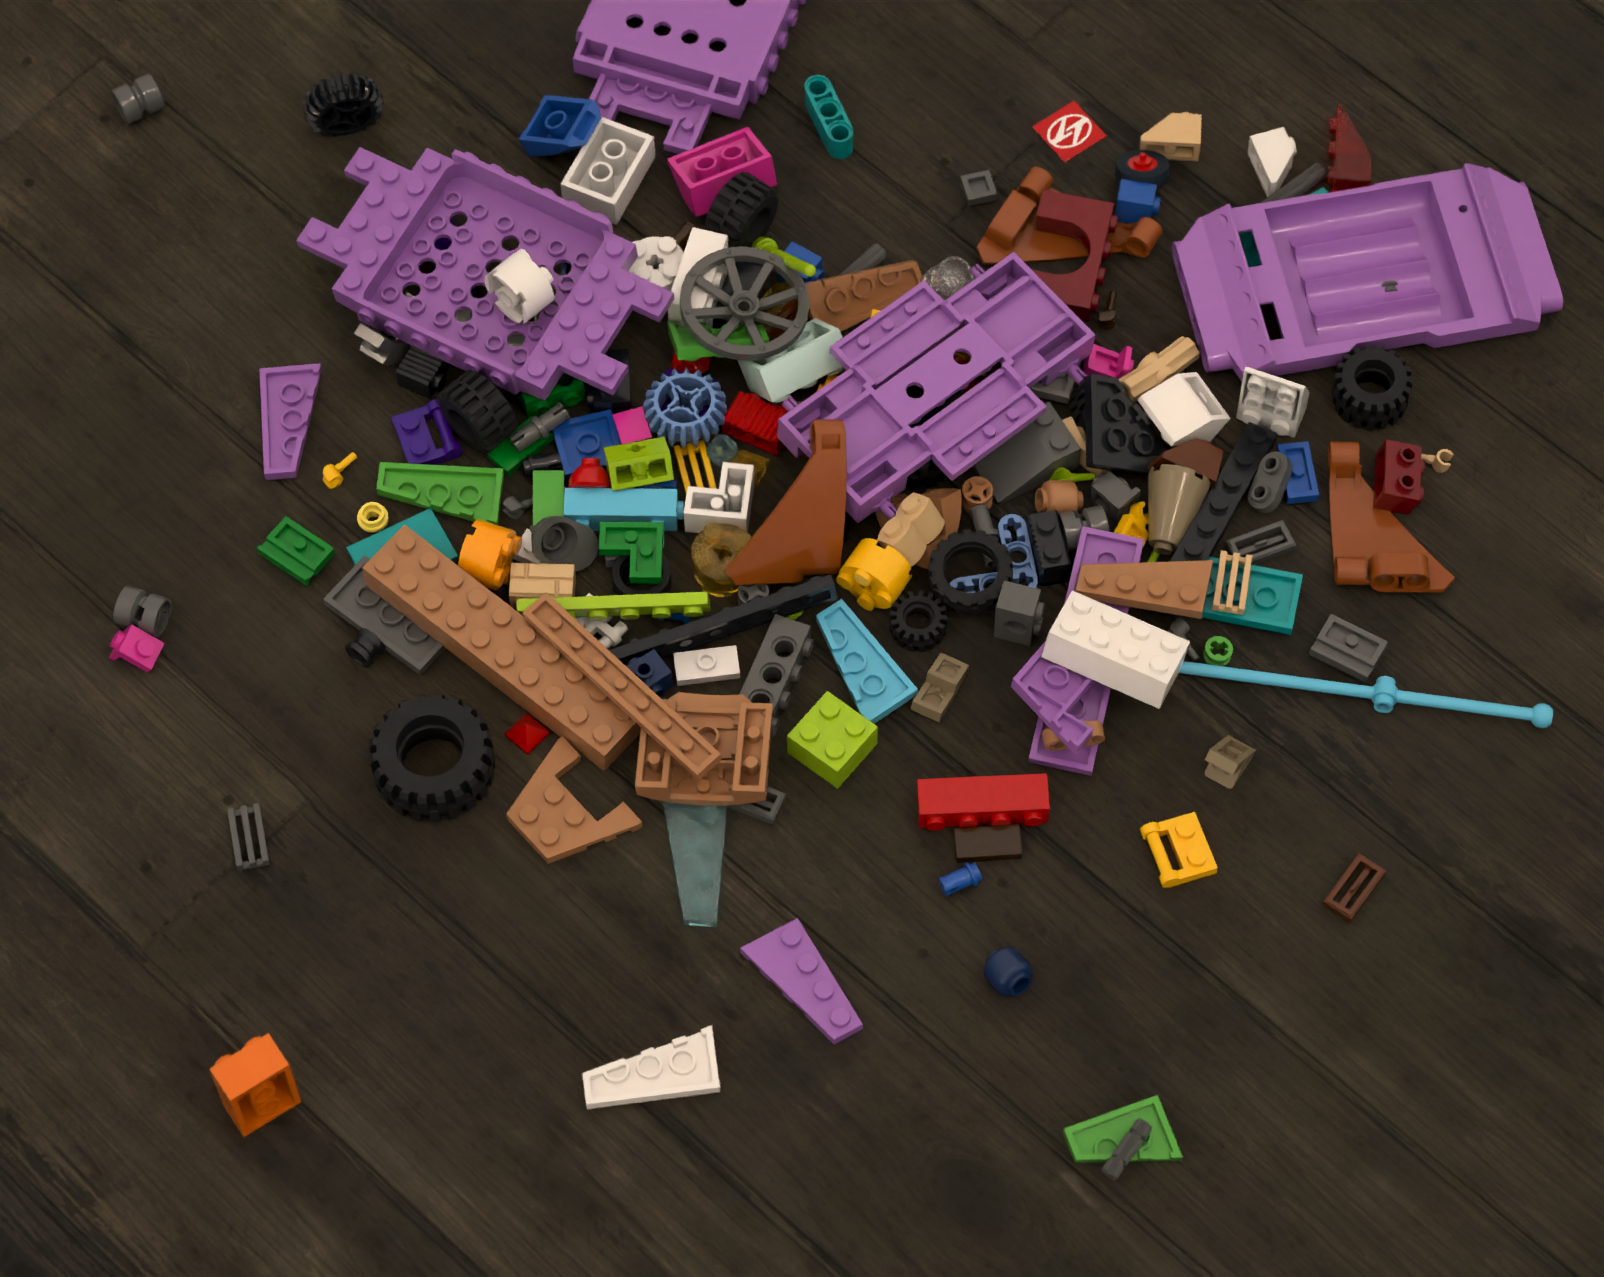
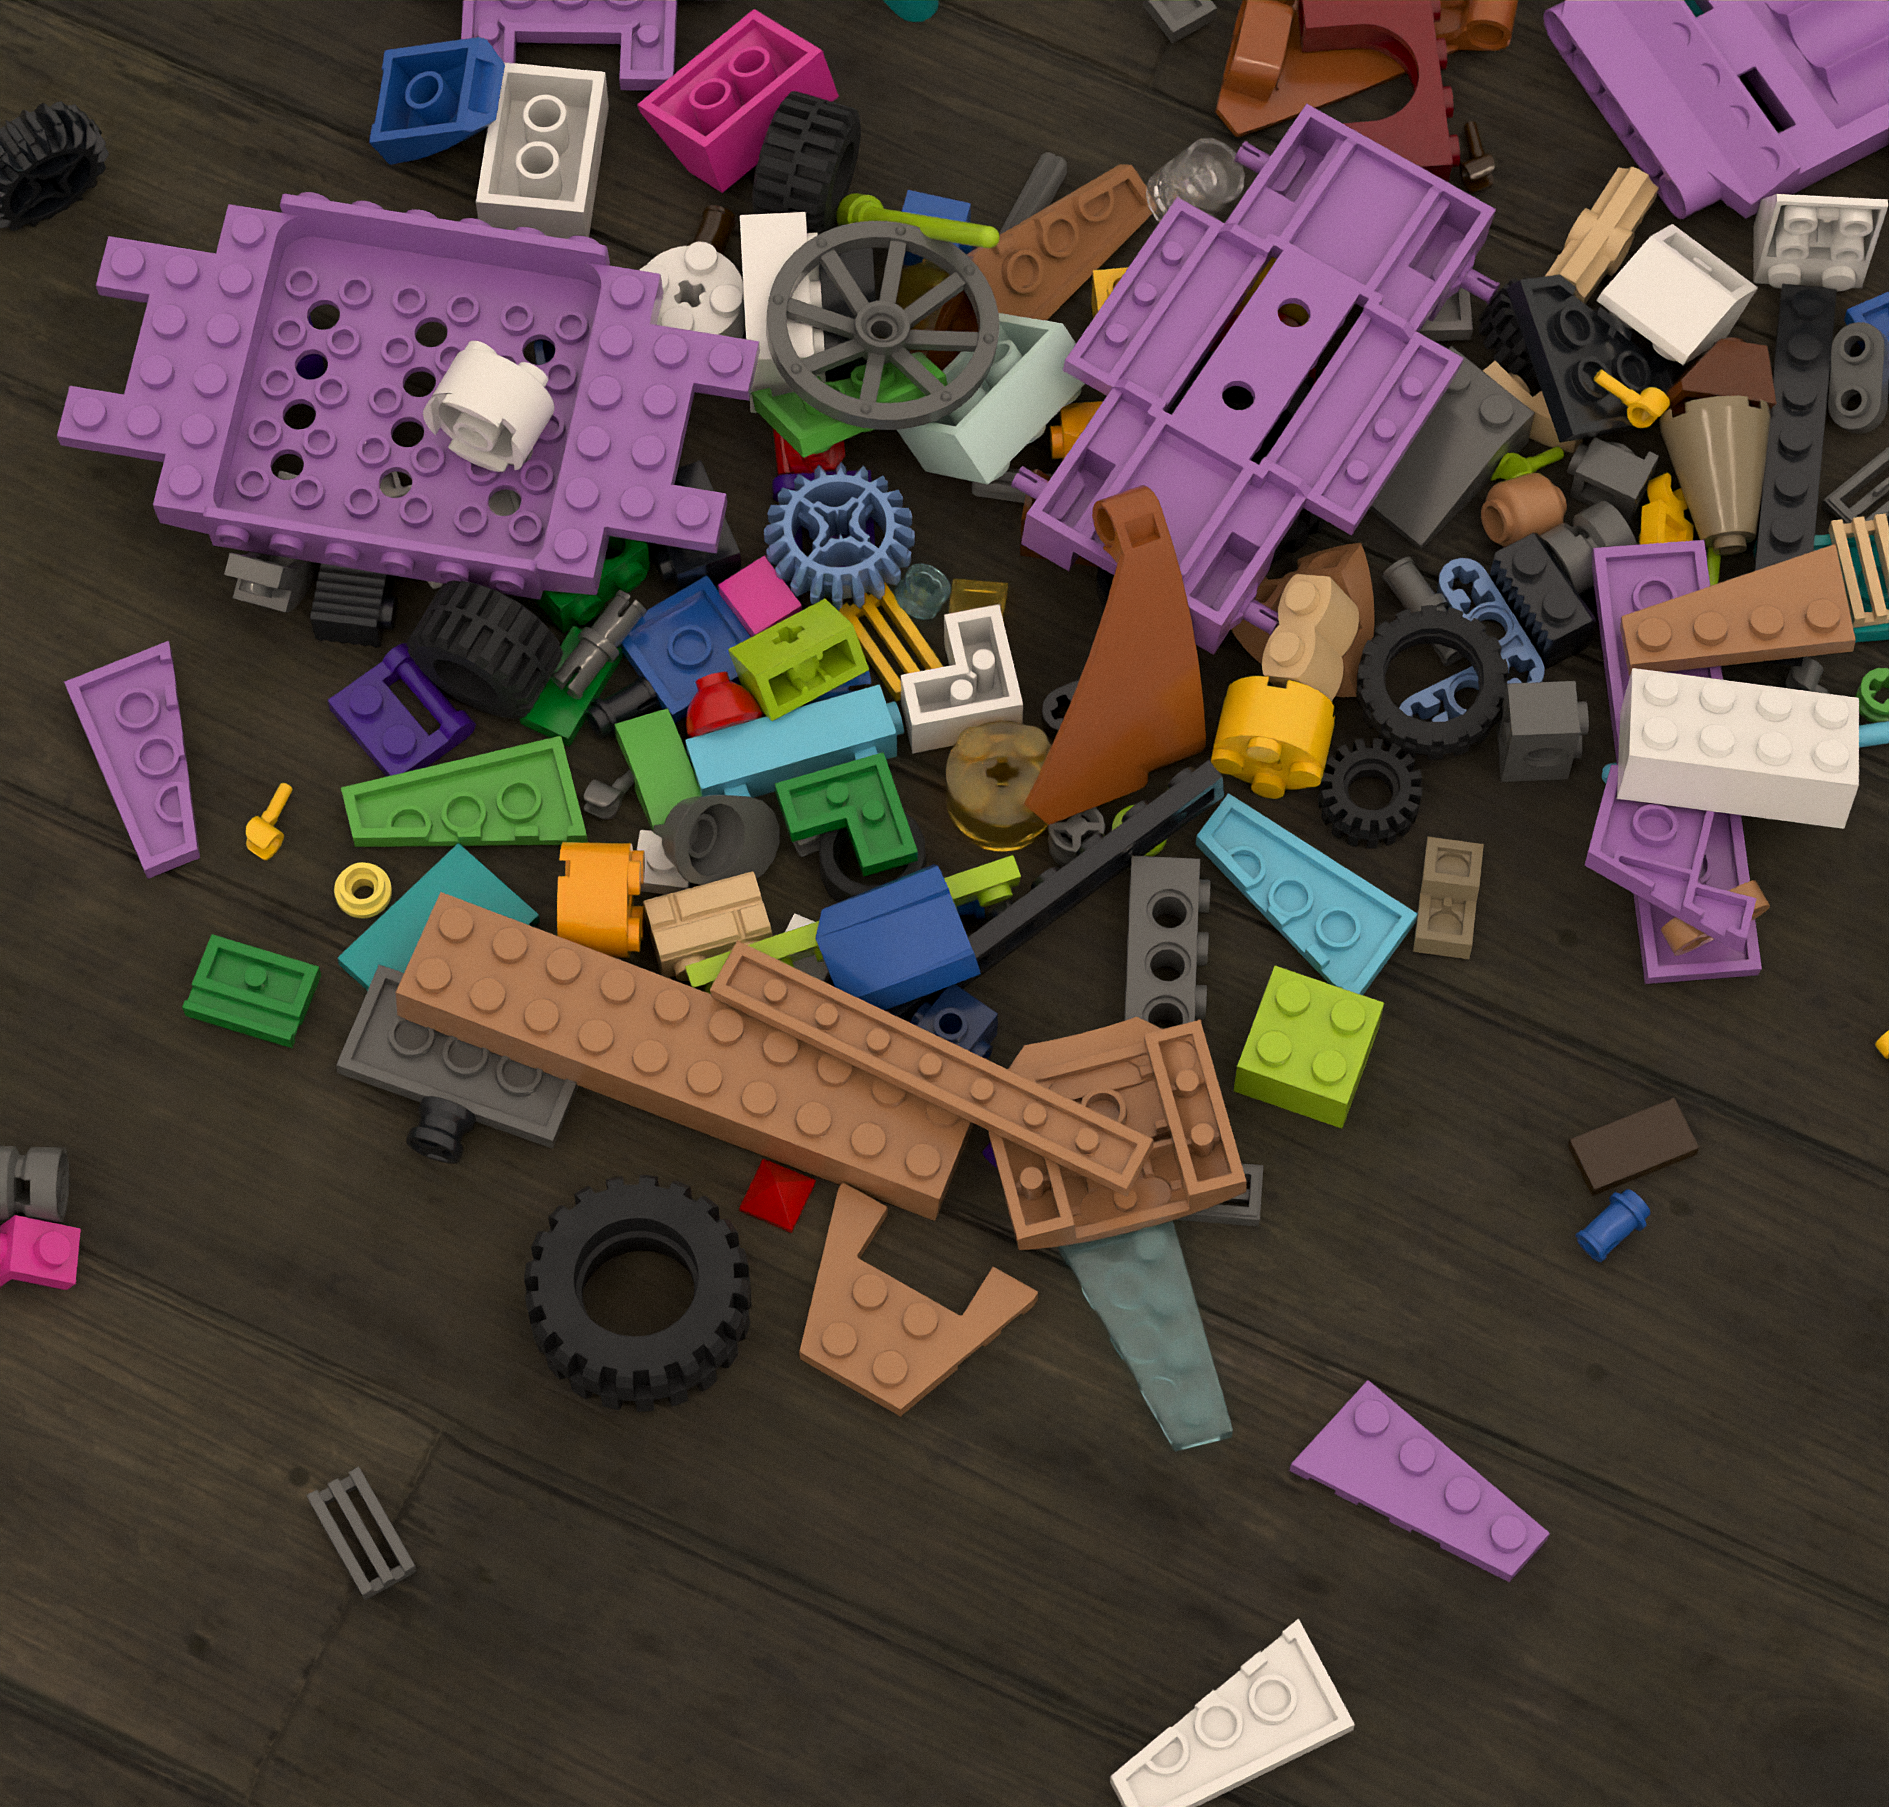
camera: 20 degrees left, 5 degrees up
white plate [673,645,740,686] -> none
red brick [722,391,788,456] -> none
red brick [917,773,1050,831] -> none
medium nougat wheel [962,476,993,513] -> none
dark blue head [984,947,1033,997] -> none
dark pink bracket [1083,344,1134,379] -> none
none -> blue slope [816,864,981,1010]
none -> yellow hand [1593,369,1670,428]

